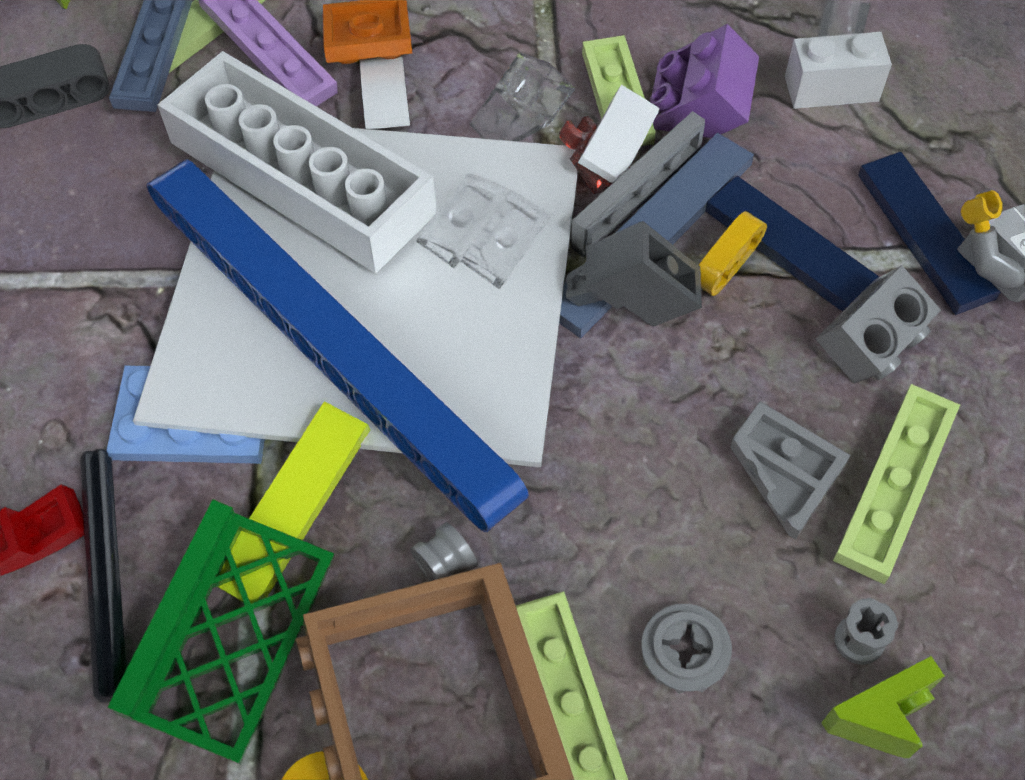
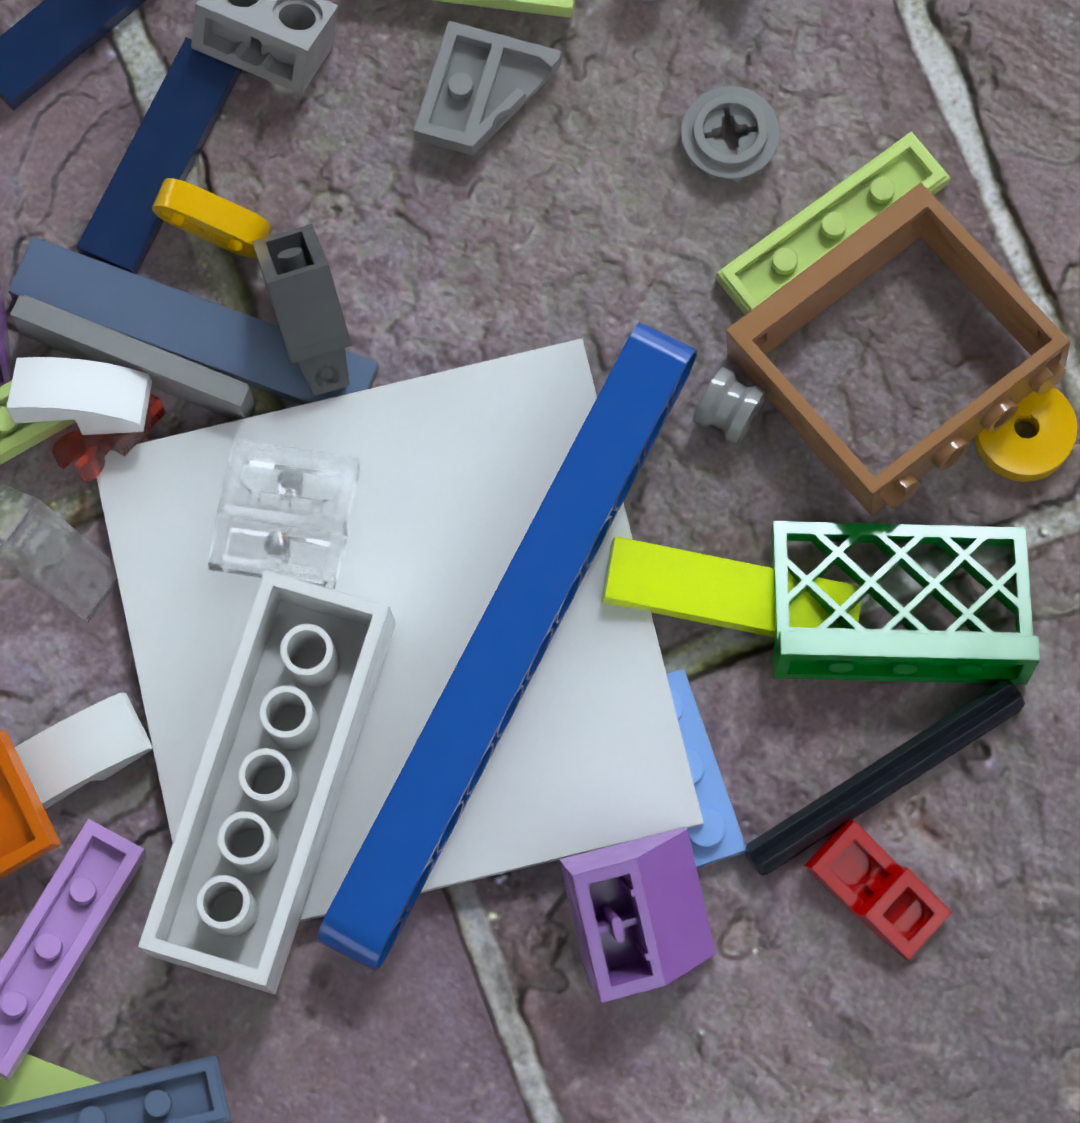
camera: 110 degrees left, 15 degrees up
none -> medium lavender slope [559,827,716,1003]

